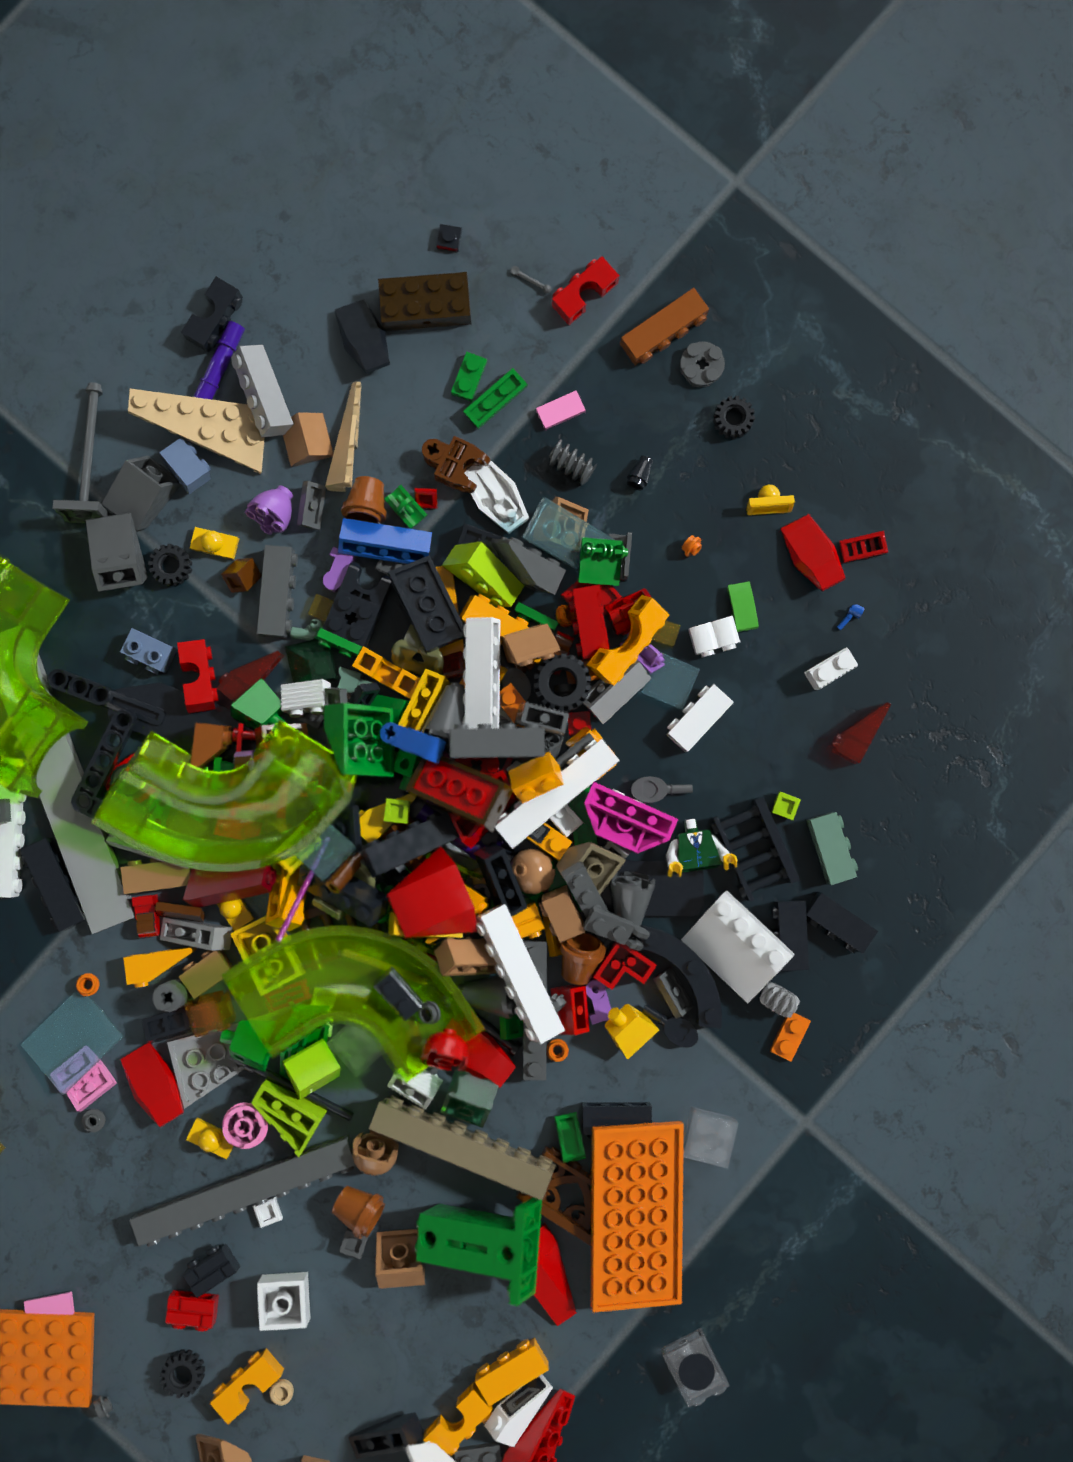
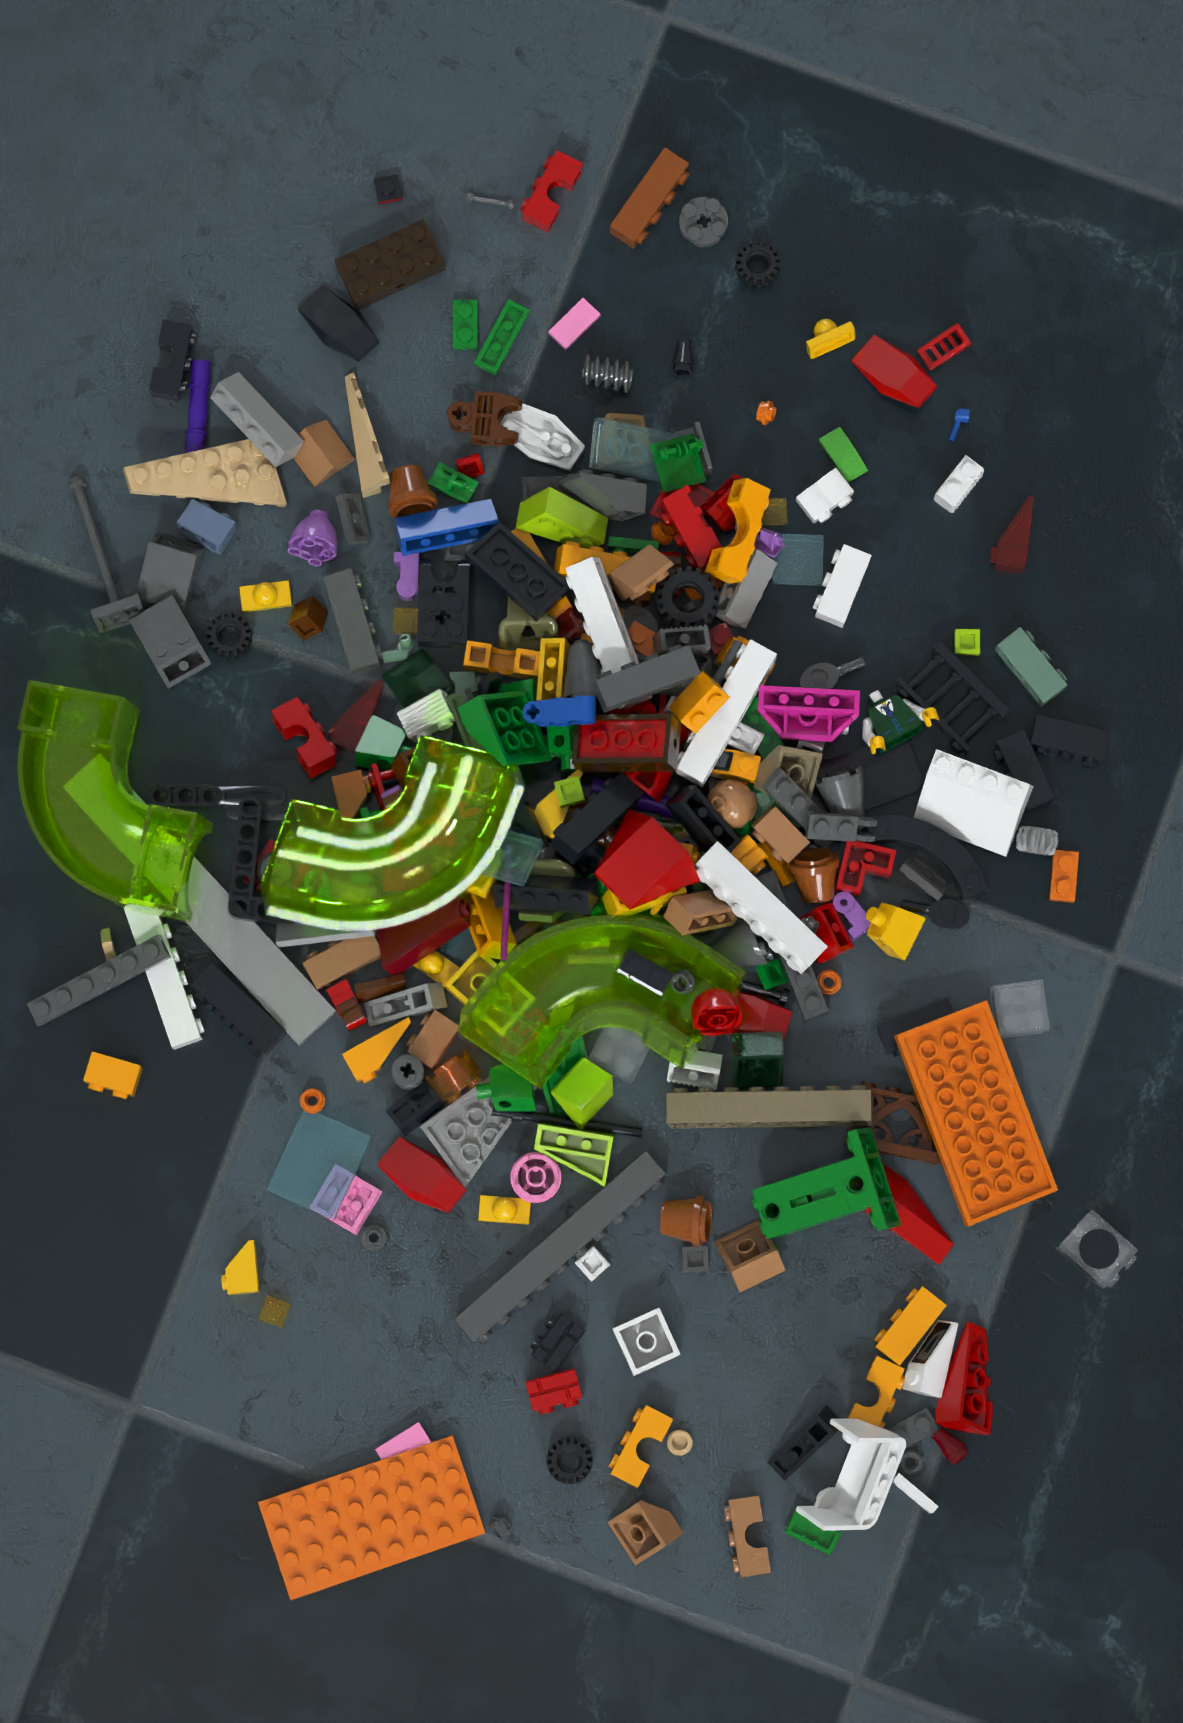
camera: 20 degrees left, 5 degrees down
sand blue brick [120,628,178,675] -> none
green plate [314,628,362,658] -> none
reddish brown cylinder [326,852,363,894] -> none
medium nougat cylinder [352,1130,399,1176] -> none
green tile [554,1112,586,1163] -> none

